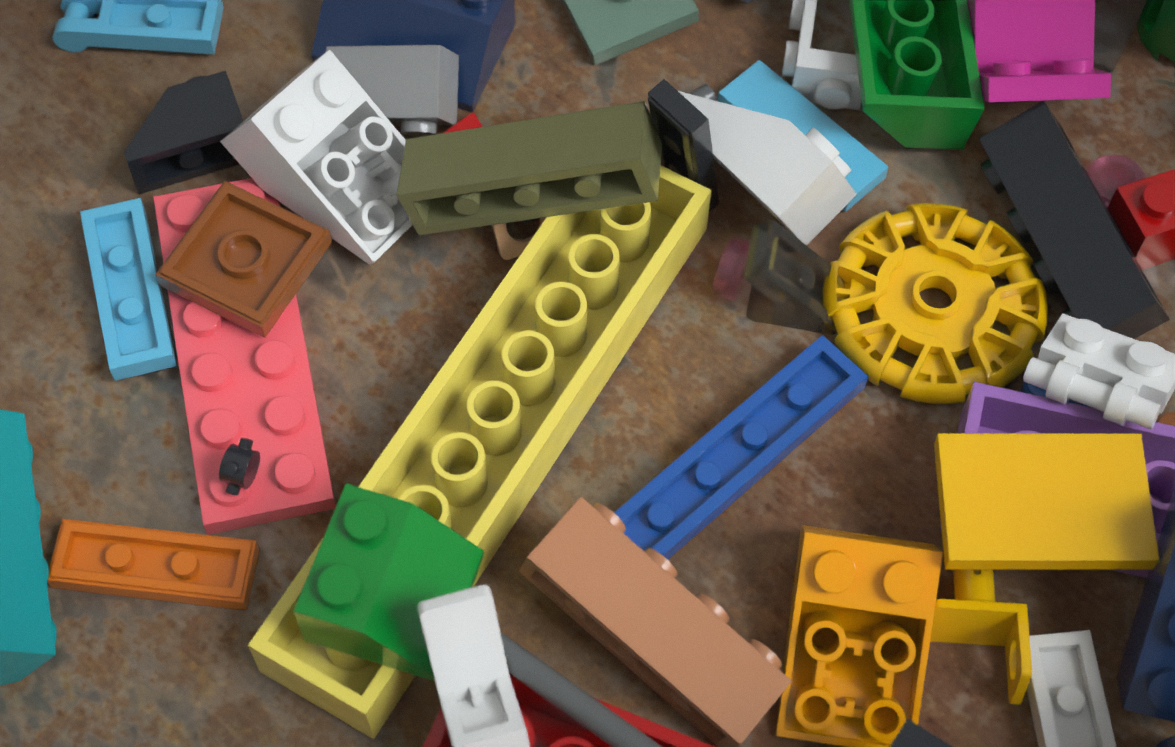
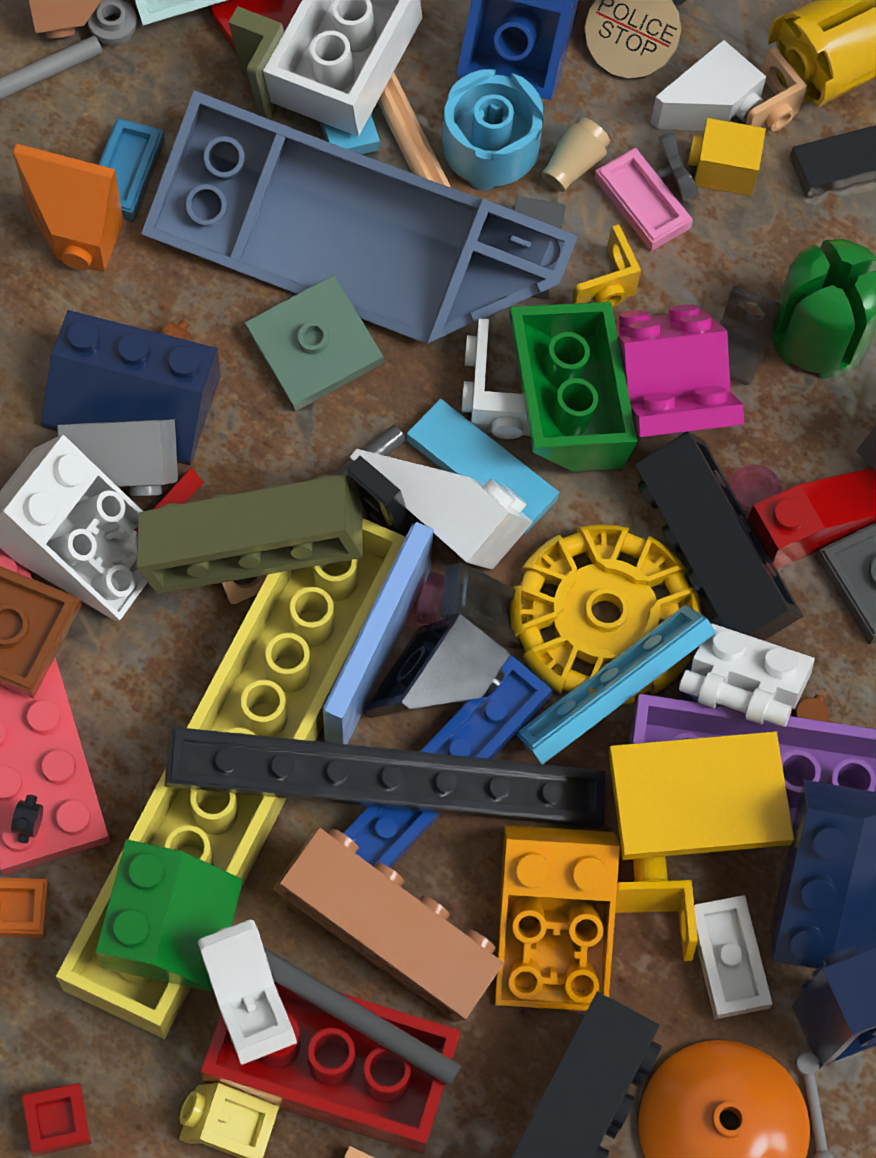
camera: 10 degrees left, 5 degrees up
none -> black tile [164,727,606,828]
none -> light blue tile [323,522,434,744]
none -> slope [363,614,511,718]
none -> medium azure tile [516,605,716,765]

